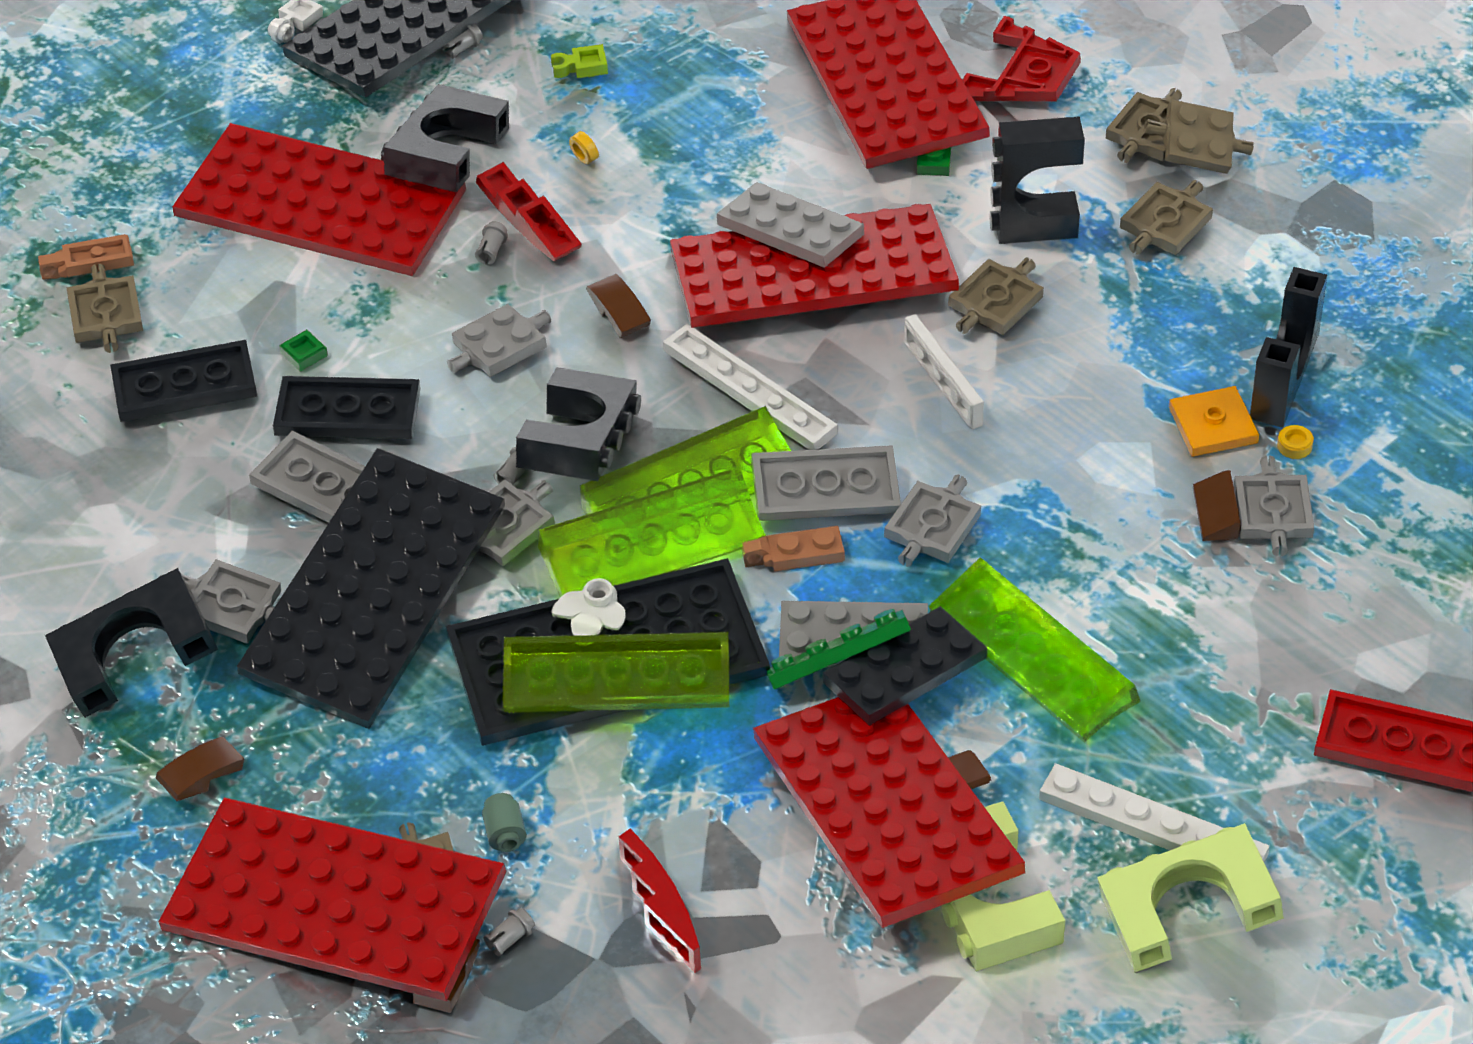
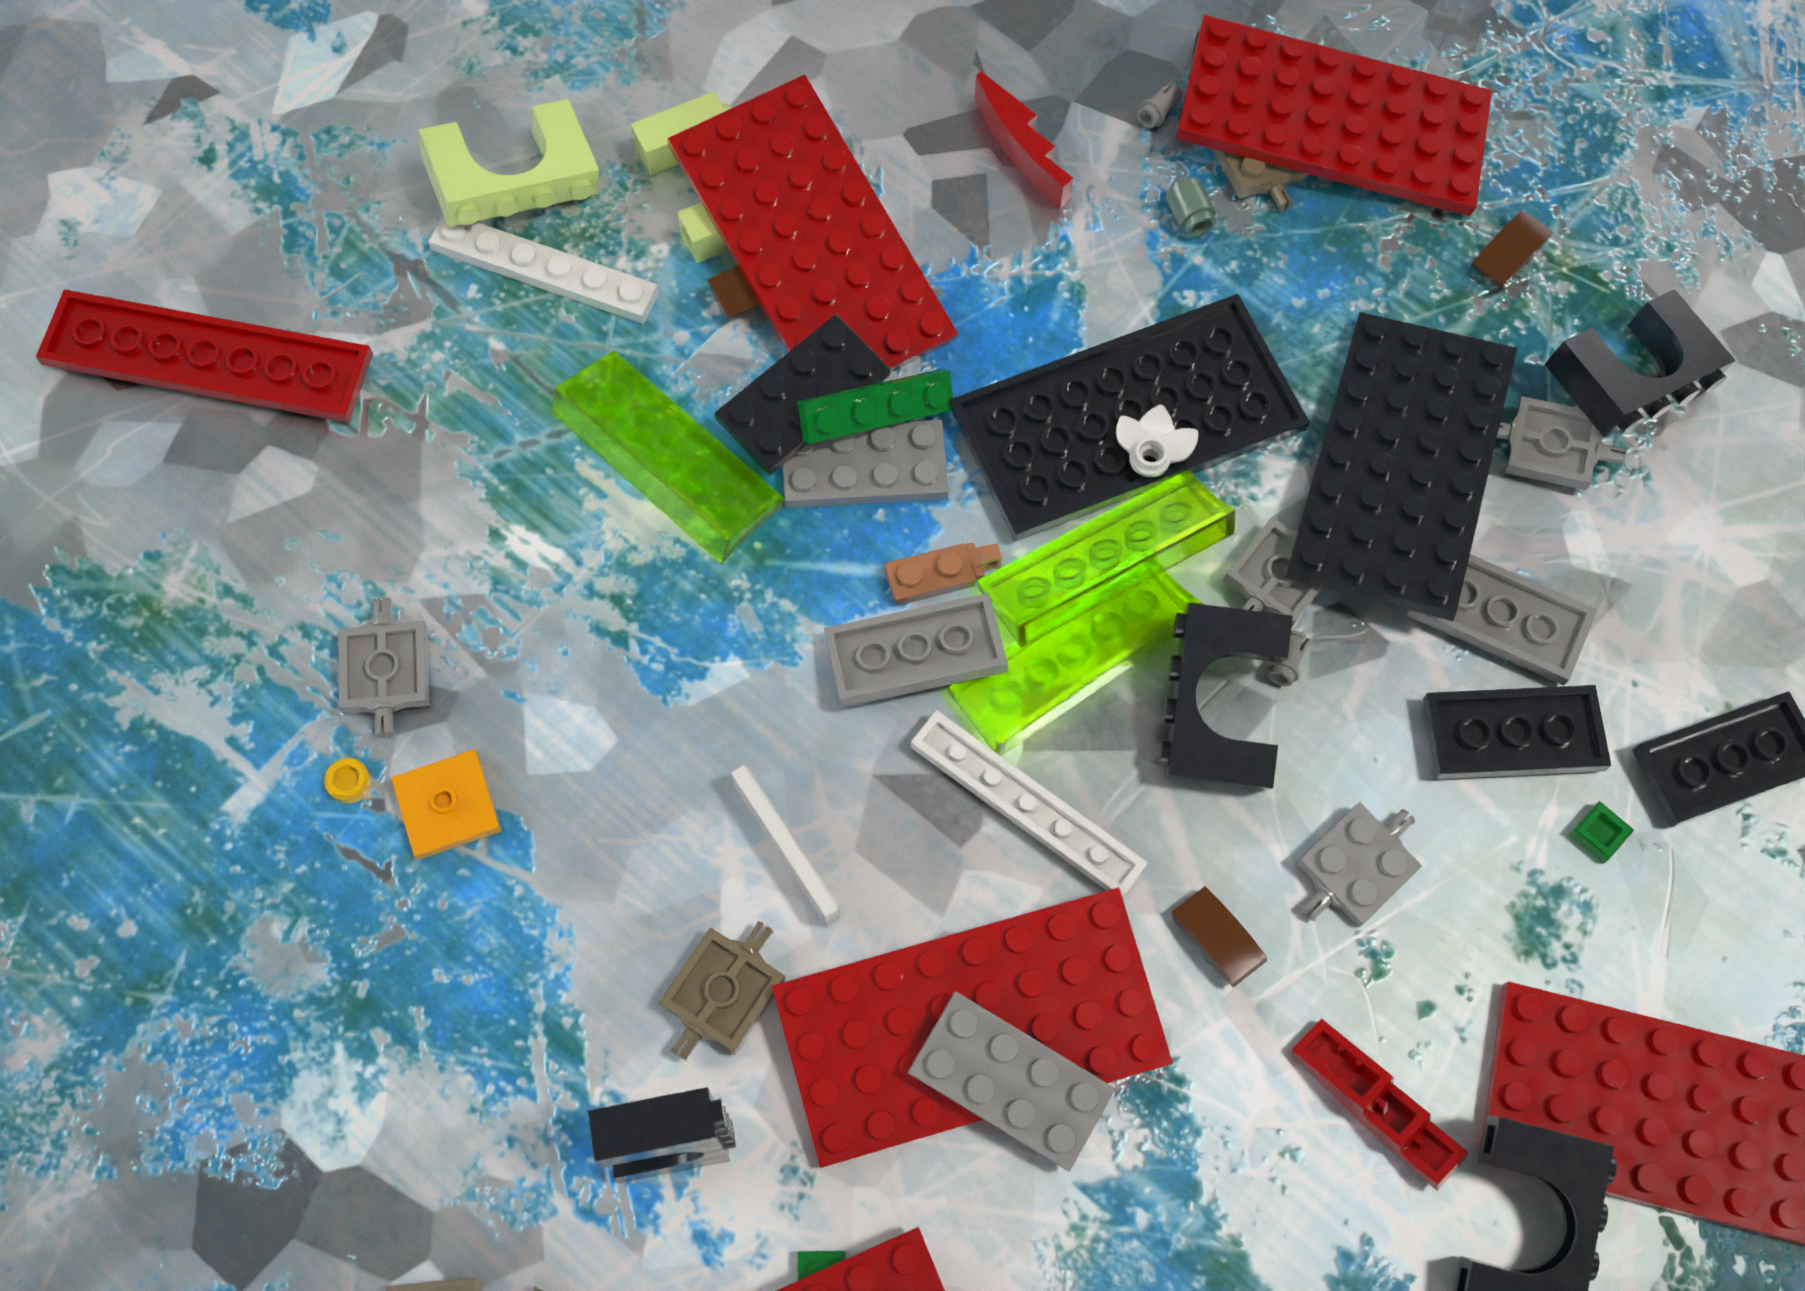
camera: 170 degrees right, 20 degrees up
light grey pin [475,221,508,265] -> none
clear neon green arch [503,632,730,712] -> none
yellow tile [569,131,599,164] -> none
light grey plate [884,475,981,567] -> none
dark tan plate [1120,180,1213,255] -> none
reddish brown slope [1193,470,1240,541] -> none
black arch [1250,267,1328,428] -> none

